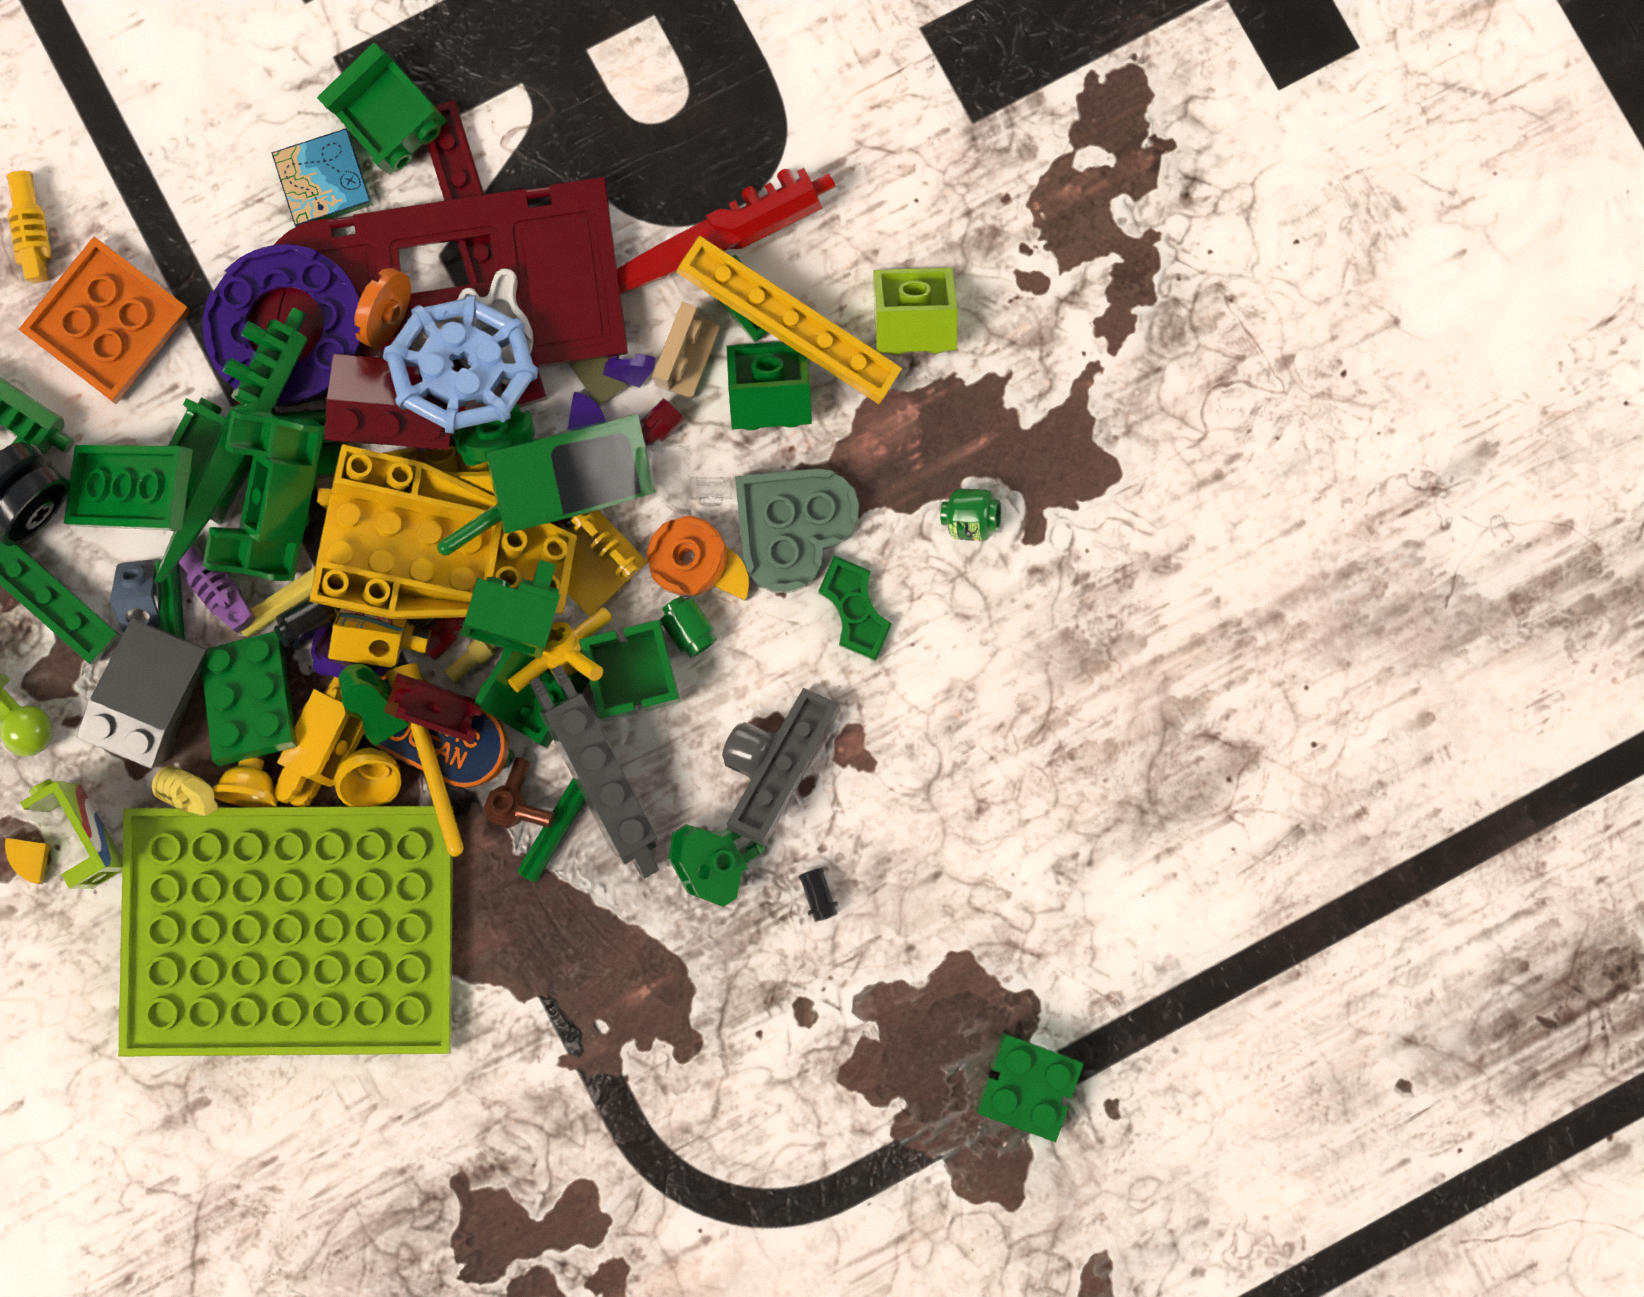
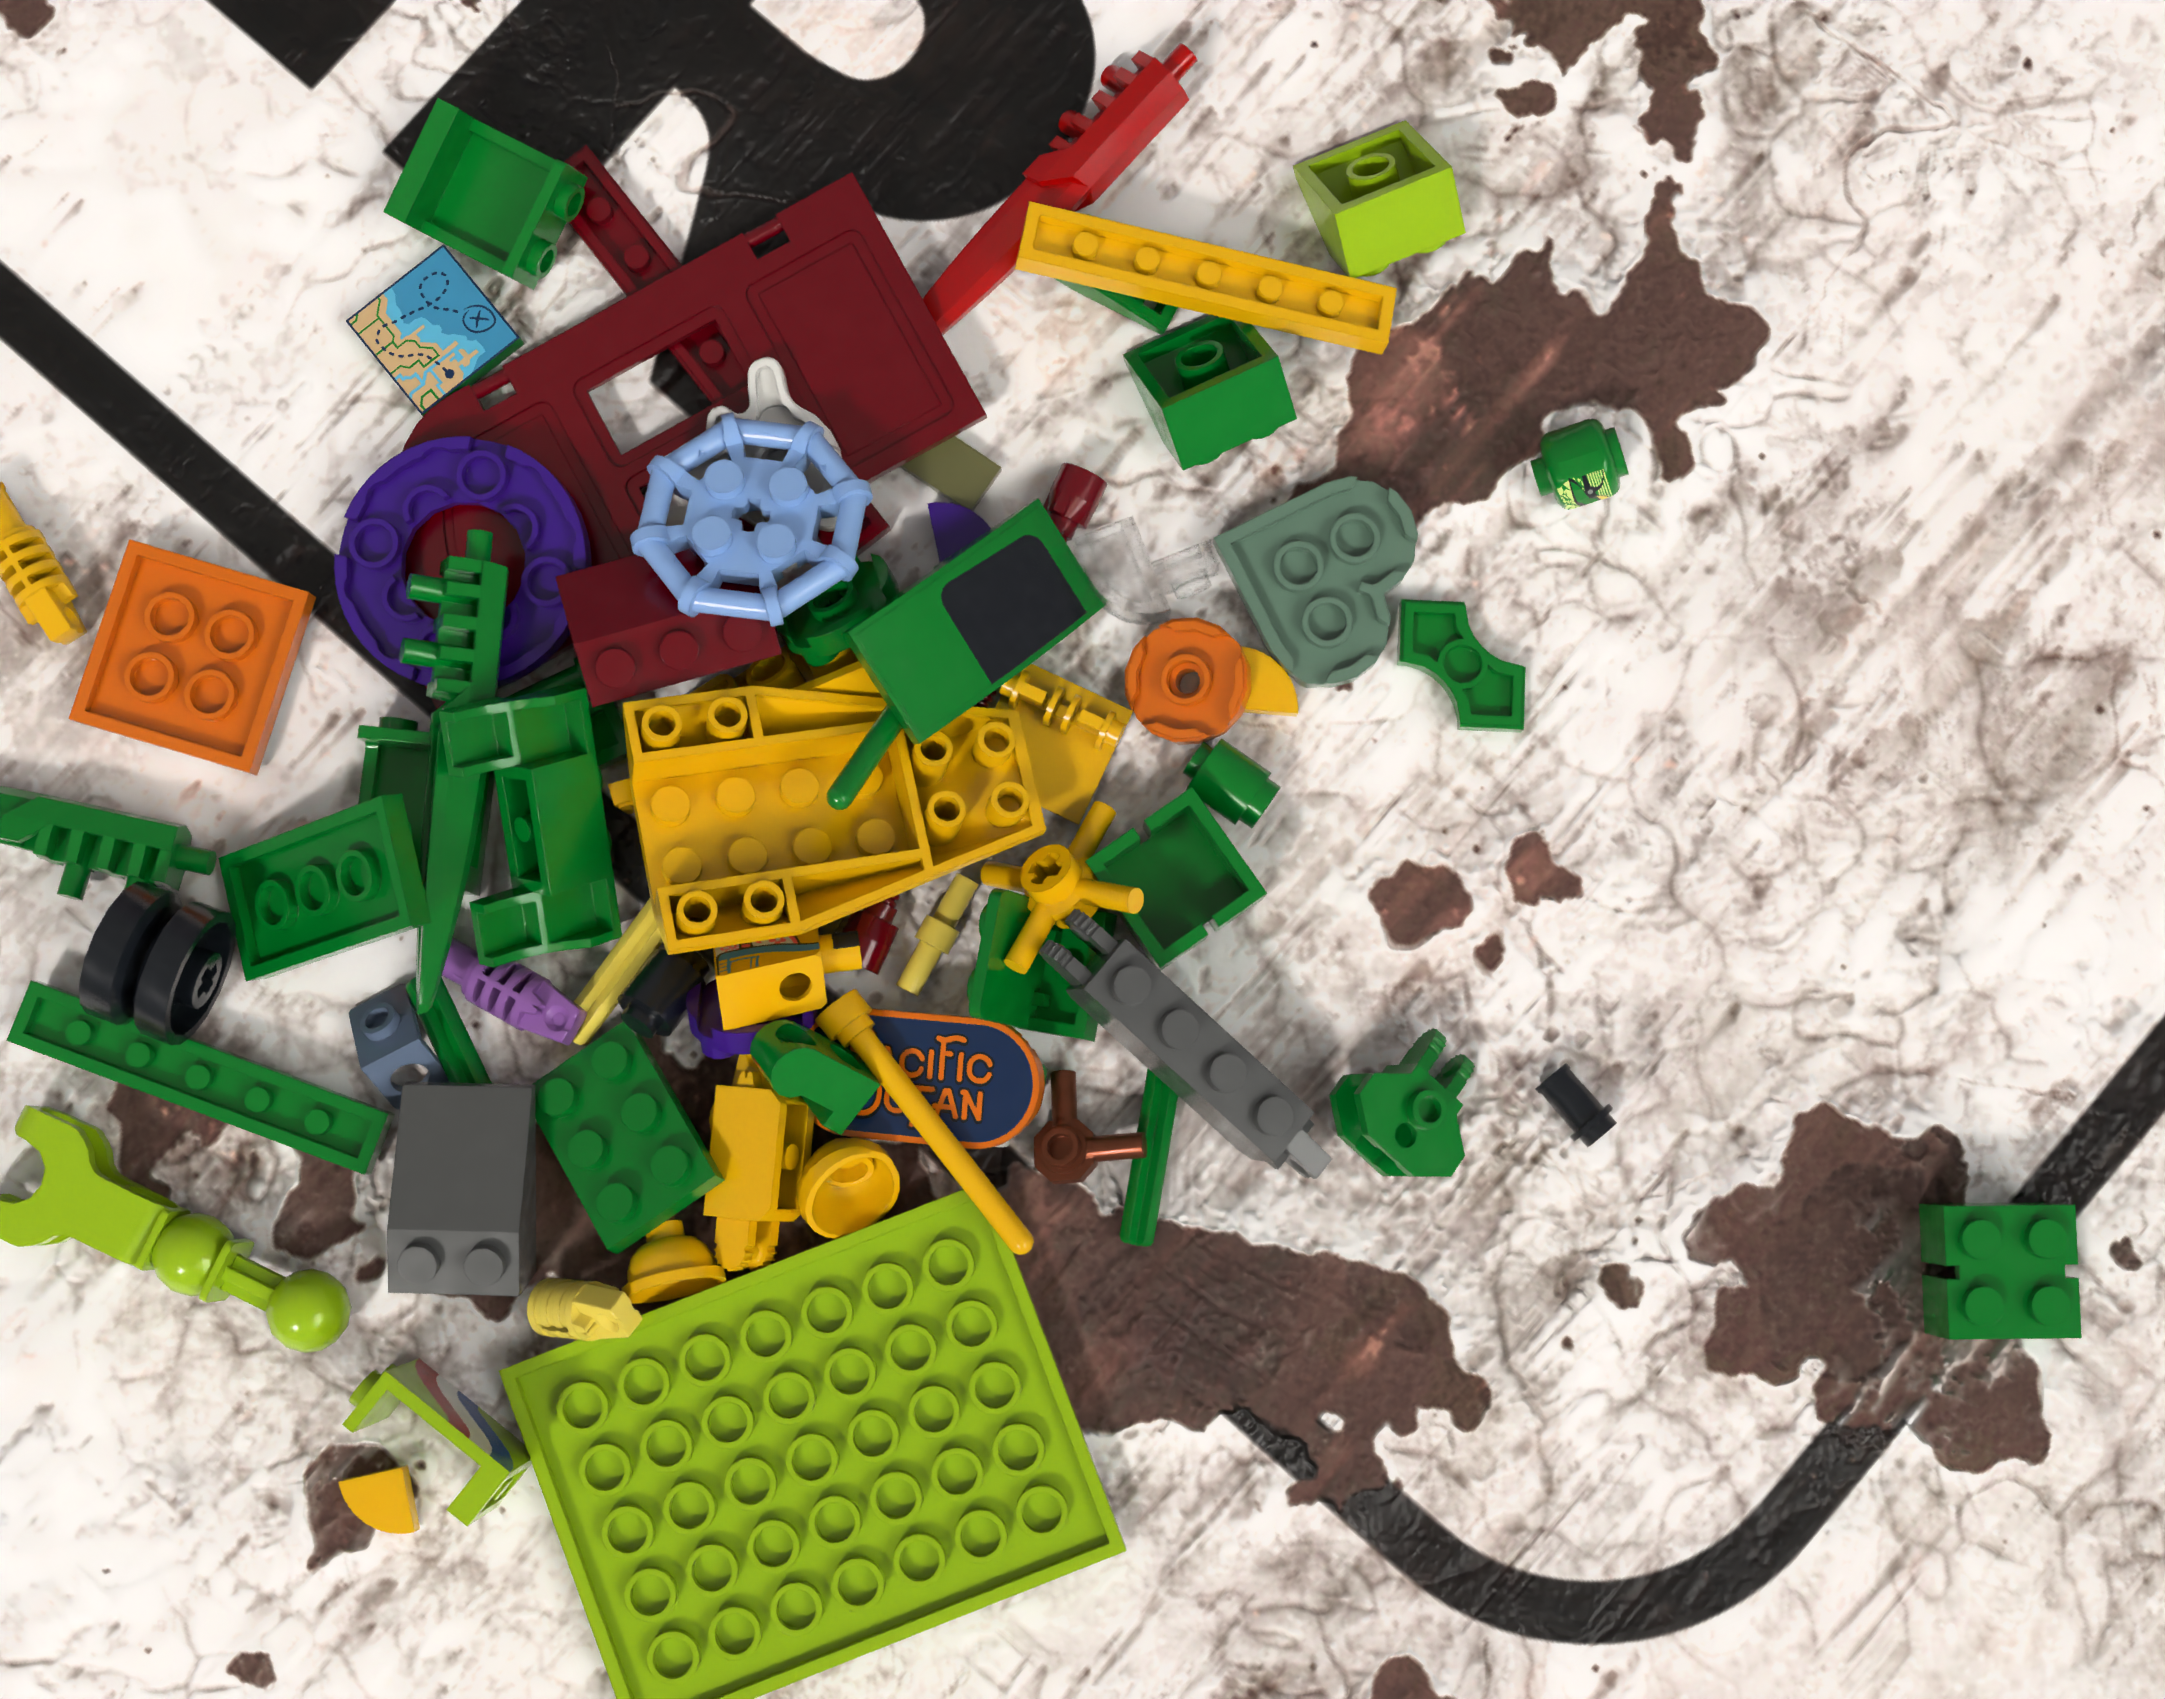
camera: 15 degrees left, 0 degrees up
orange plate [354,268,411,349] -> none
dark red hinge [384,673,482,743] -> none
green hinge [460,560,561,659] -> none
dark purple tile [603,354,656,388] -> none
tan bracket [652,302,720,399] -> none
dark grey plate [722,688,840,846] -> none

